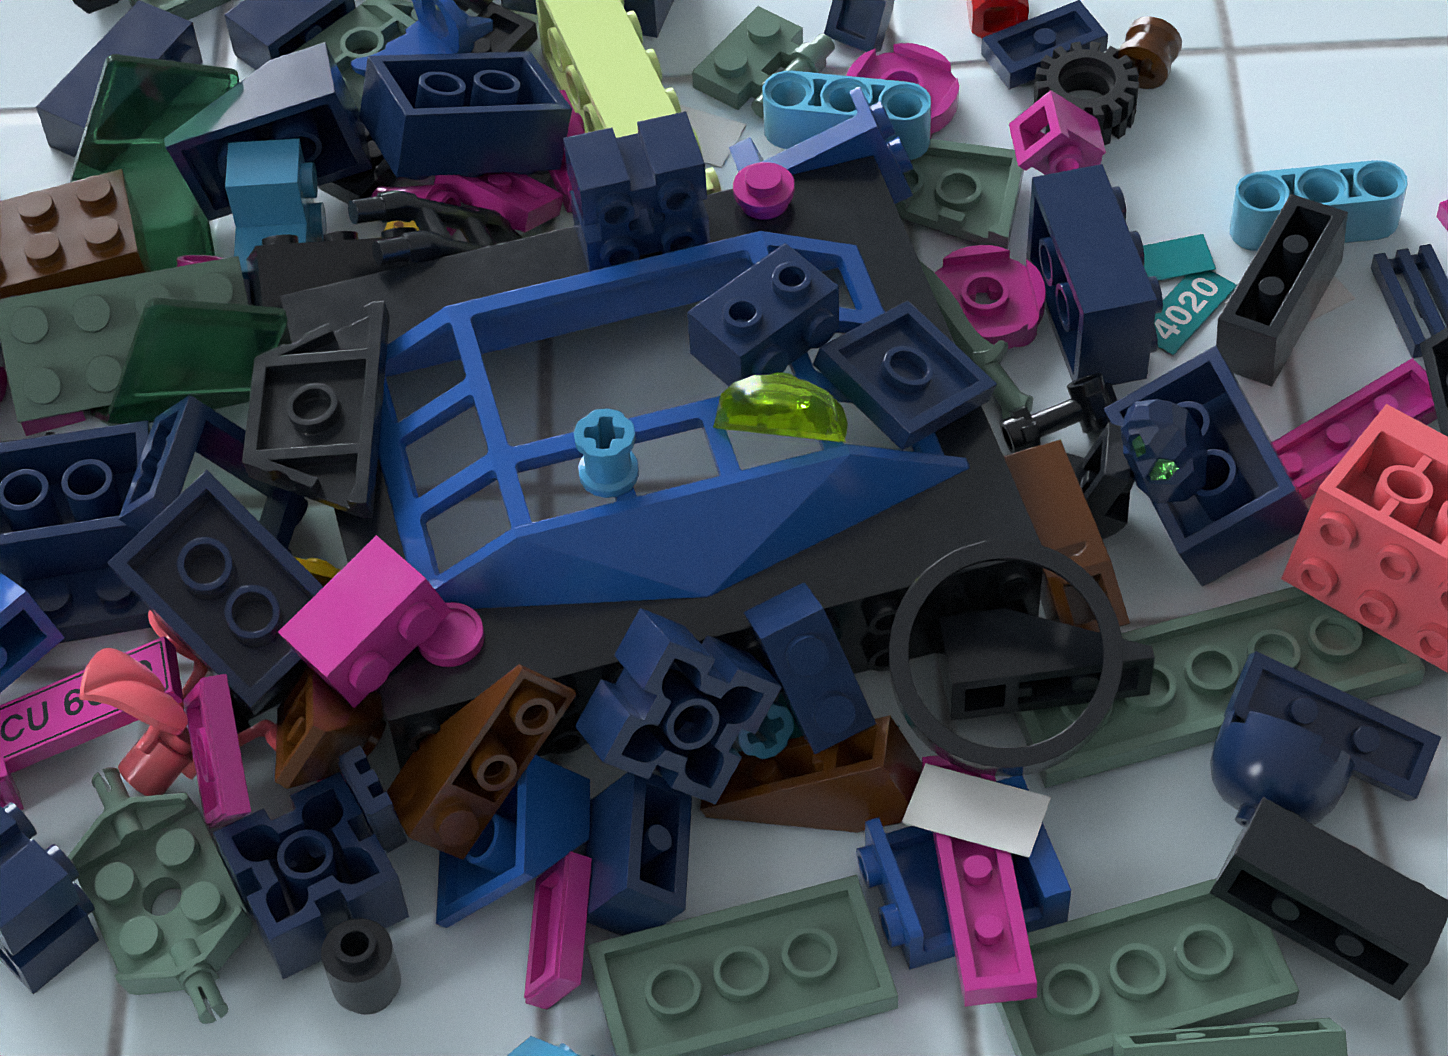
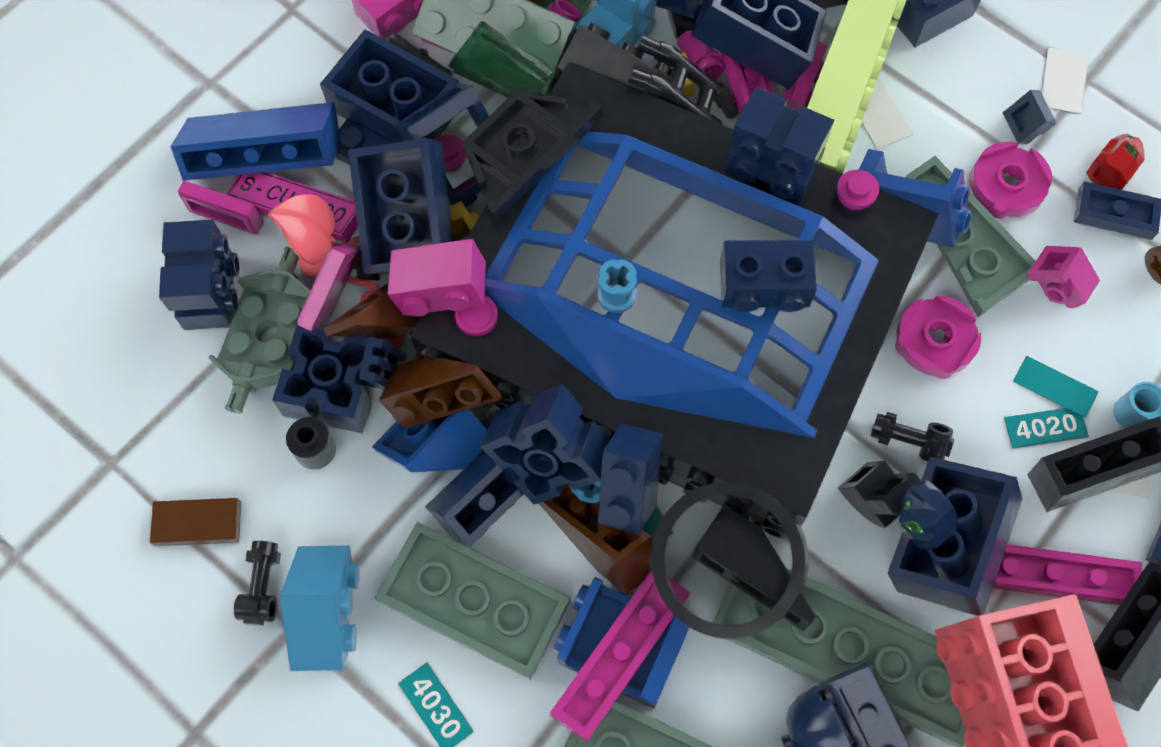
camera: 40 degrees right, 15 degrees up
dark pink tile [524,851,592,1010] -> none
sand green plate [692,6,835,119] -> none
clear neon green plate [713,373,848,442] -> none
medium azure beam [762,71,931,160] -> none
dark blue plate [813,300,997,451] -> none
white sticker [902,763,1051,858] -> none
sand green sword [919,260,1034,420] -> none
reddish brown slope [1004,439,1130,633] -> none
dark blue brick [1026,164,1163,385] -> none
black tyre [1033,41,1139,145] -> none

